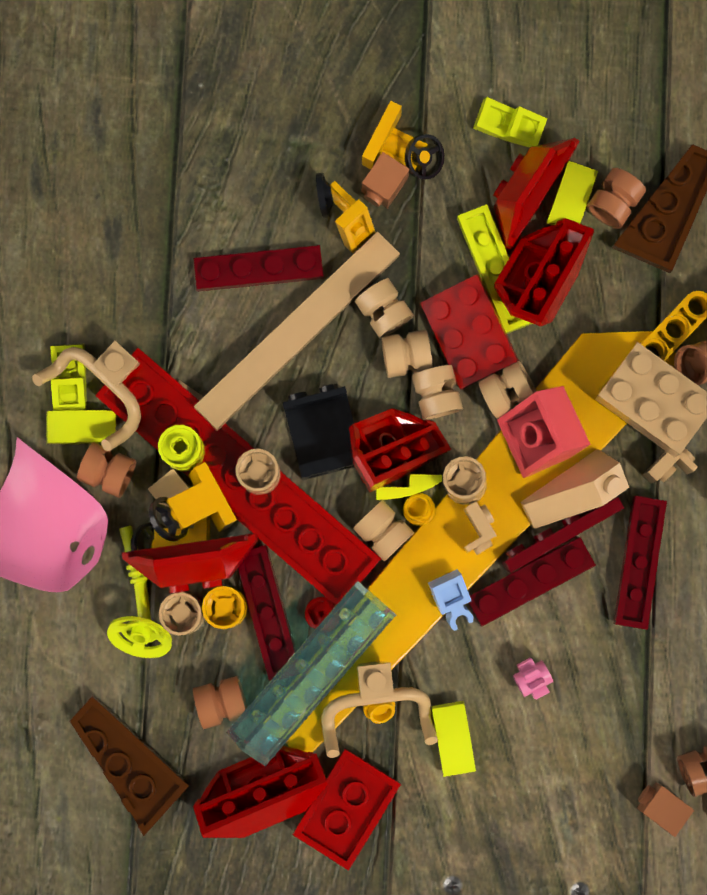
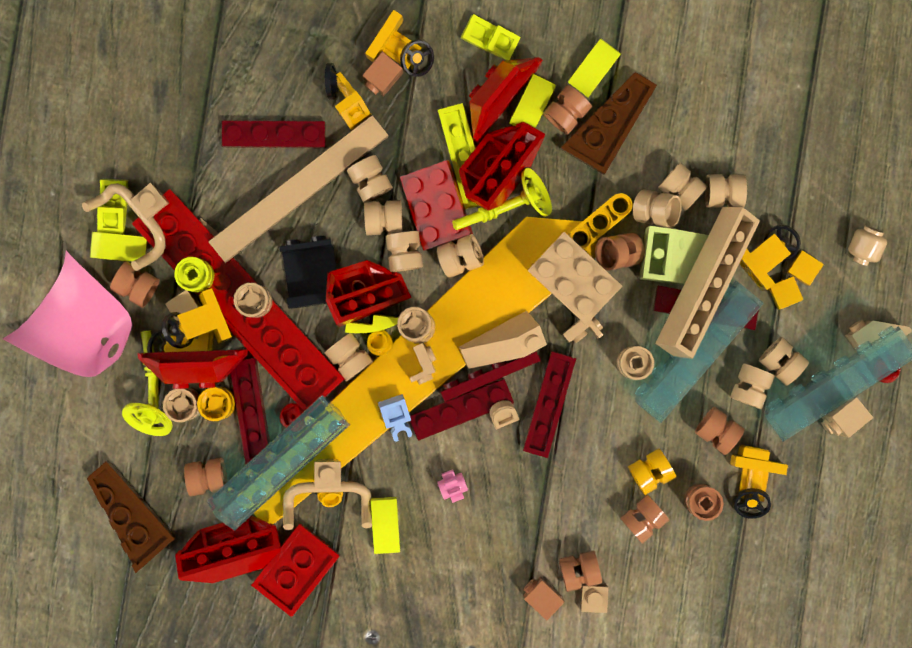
camera: 10 degrees right, 5 degrees up
coral slope [497,386,591,478] -> none
none -> neon yellow dish [452,168,552,230]
none -> tan tile [489,401,520,430]
none -> neon yellow slope [568,39,621,97]

